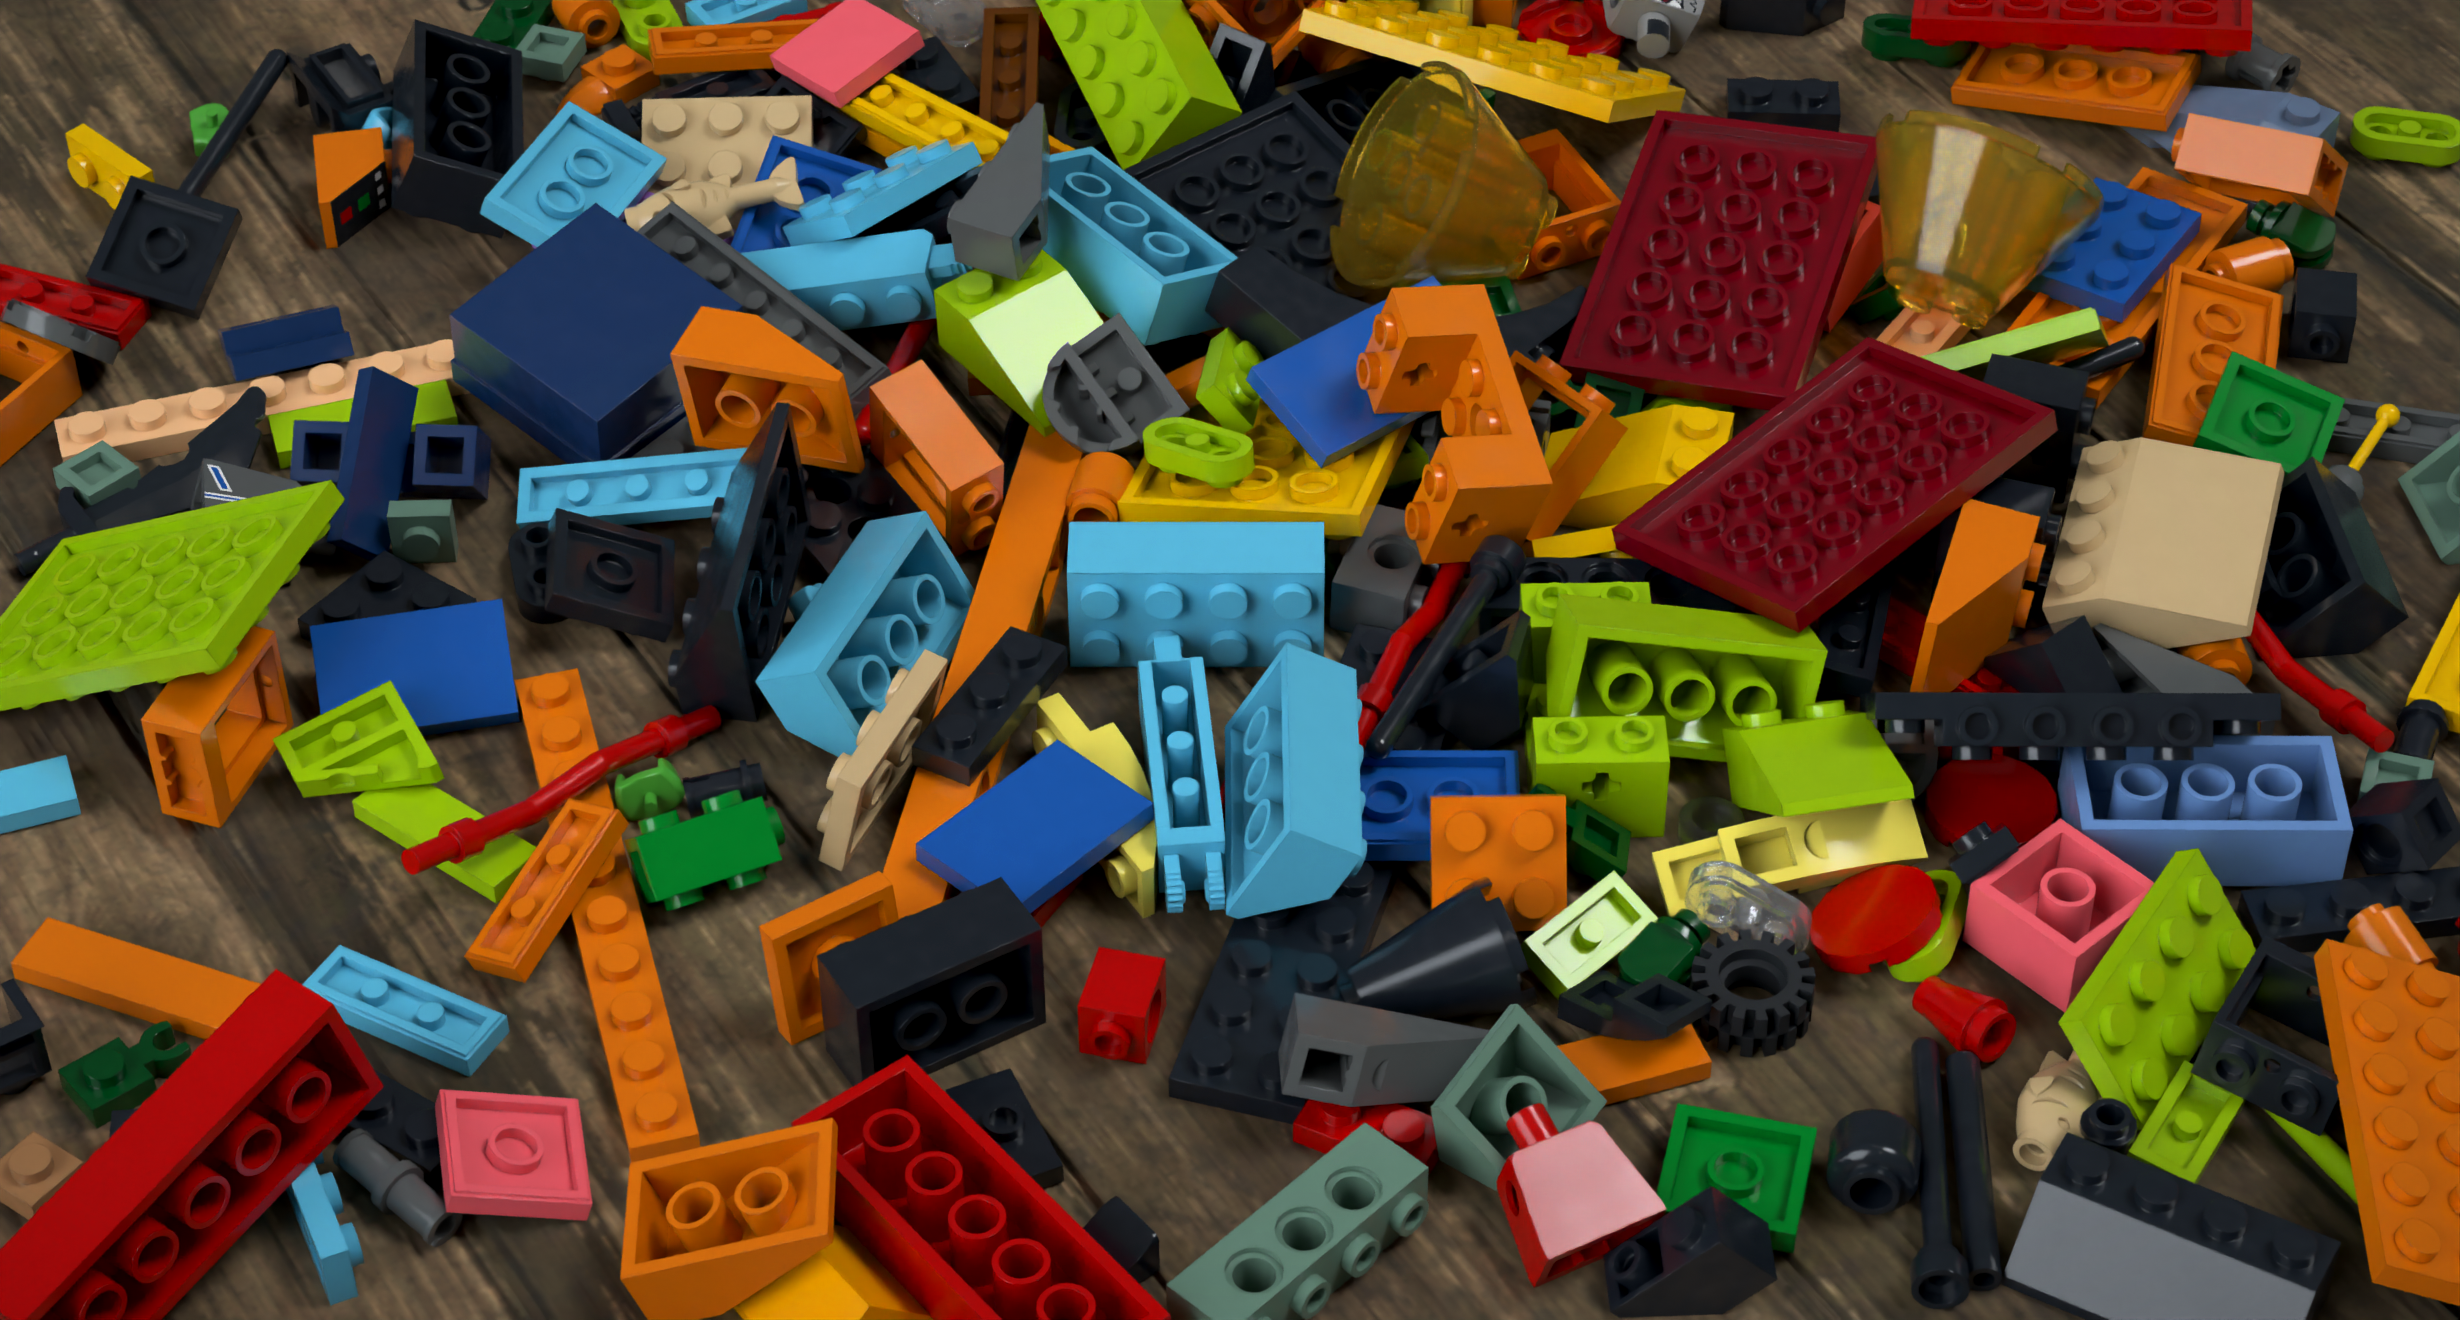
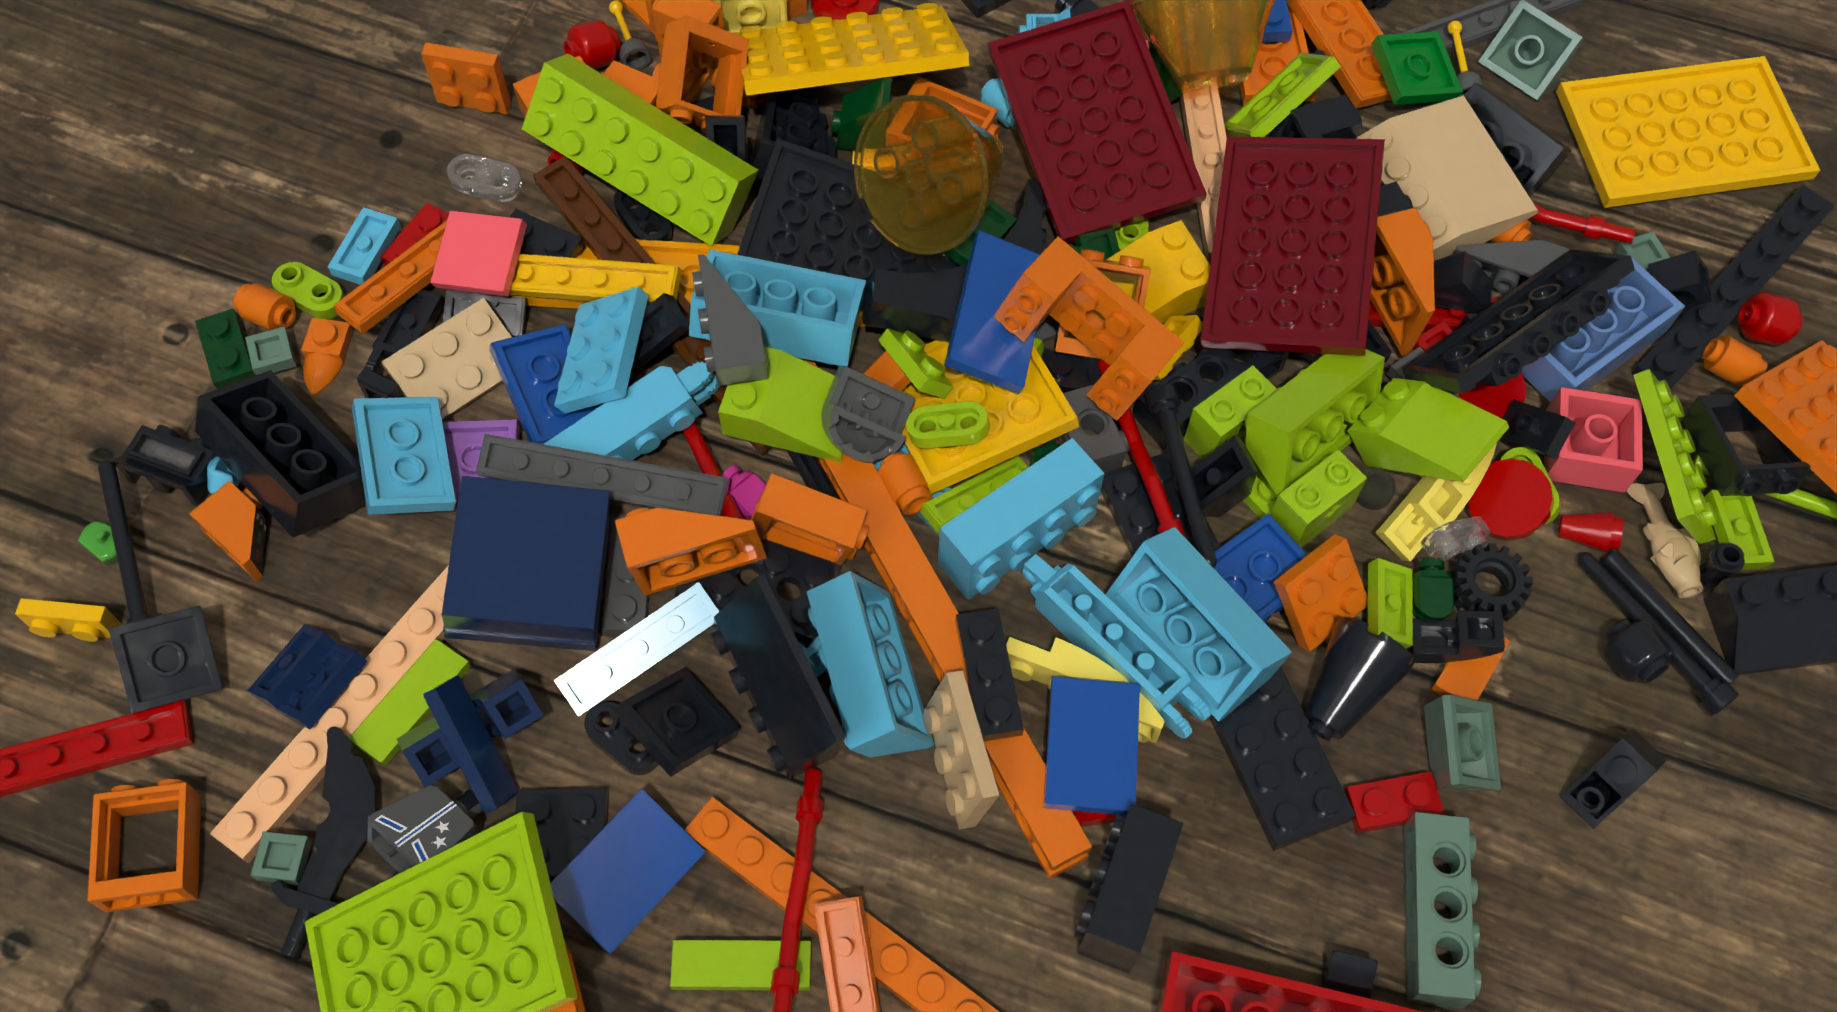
camera: 40 degrees left, 20 degrees up
dark grey tile [0,298,121,365] -> none
lime wing [273,680,445,798] -> none
sand green plate [387,499,459,563] -> none
bright green piece [615,758,685,821] -> none
tan animal [624,157,805,240] -> none
green brick [624,789,785,911] -> none
black pin [682,759,768,818] -> none
orange plate [759,871,899,1045] -> none
black plate [945,1068,1064,1188] -> none
red brick [1077,947,1167,1064] -> none
dark grey slope [1278,993,1490,1107] -> none
torso [1496,1103,1666,1288] -> none
dark green plate [1528,783,1631,882] -> none
green plate [1656,1103,1817,1253] -> none
black pin [2393,699,2450,760] -> none

